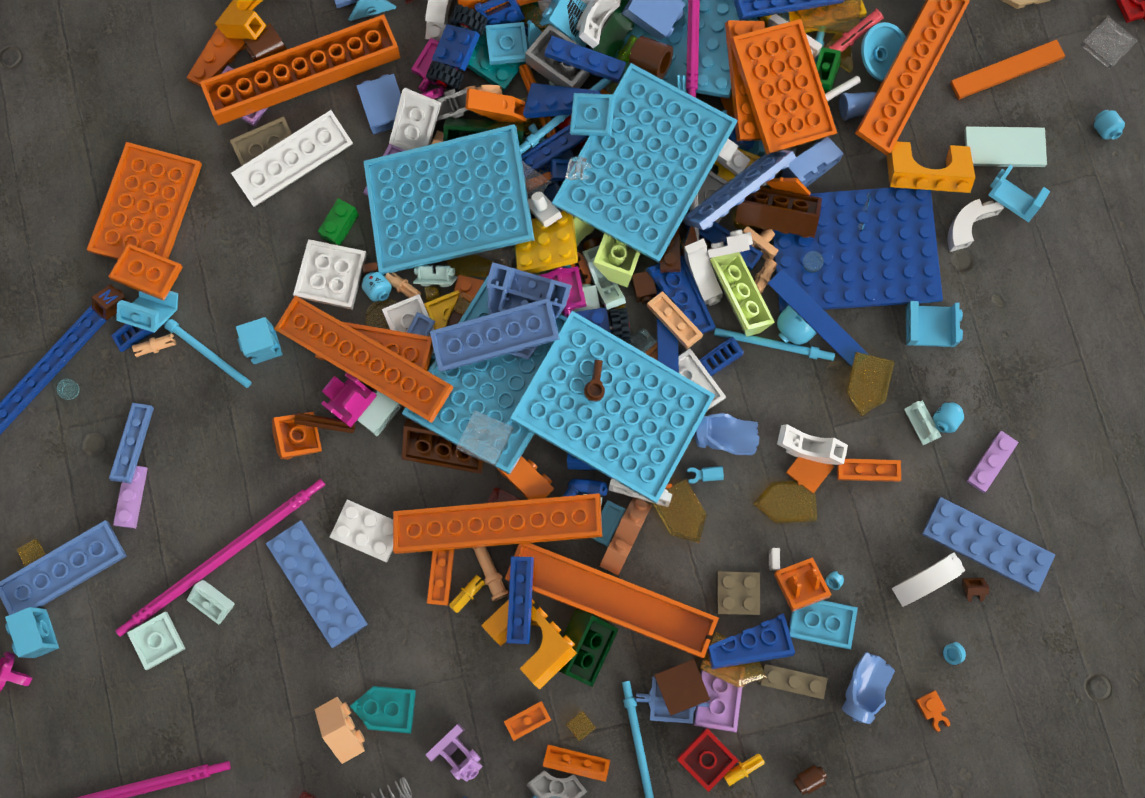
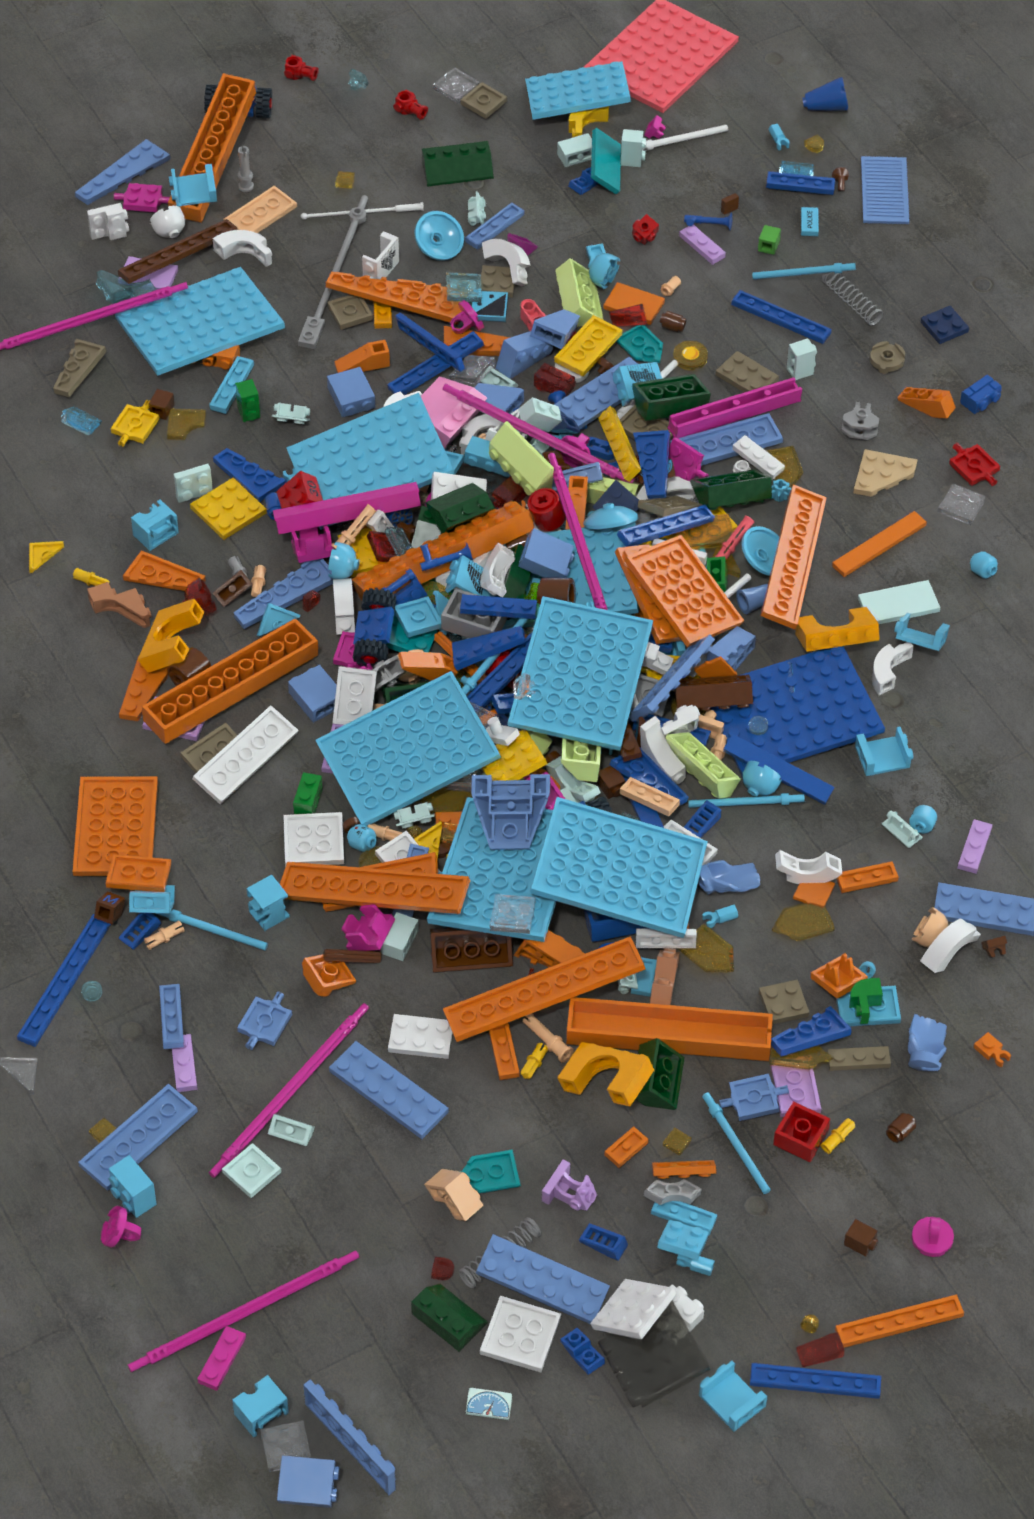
camera: 20 degrees left, 25 degrees down
medium blue plate [430,298,560,372] -> none
blue plate [507,556,534,644] -> none
medium azure tile [570,93,615,137] -> none
reddish brown plate [584,360,605,402] -> none
reddish brown tile [654,659,711,716] -> none
white tile [769,548,780,571] -> none
clear yellow tile [847,352,895,416] -> none
medium azure tile [943,642,966,665] -> none
none -> medium blue plate [237,992,292,1050]
none -> green brick [849,978,883,1024]
none -> light nougat cylinder [912,907,949,947]

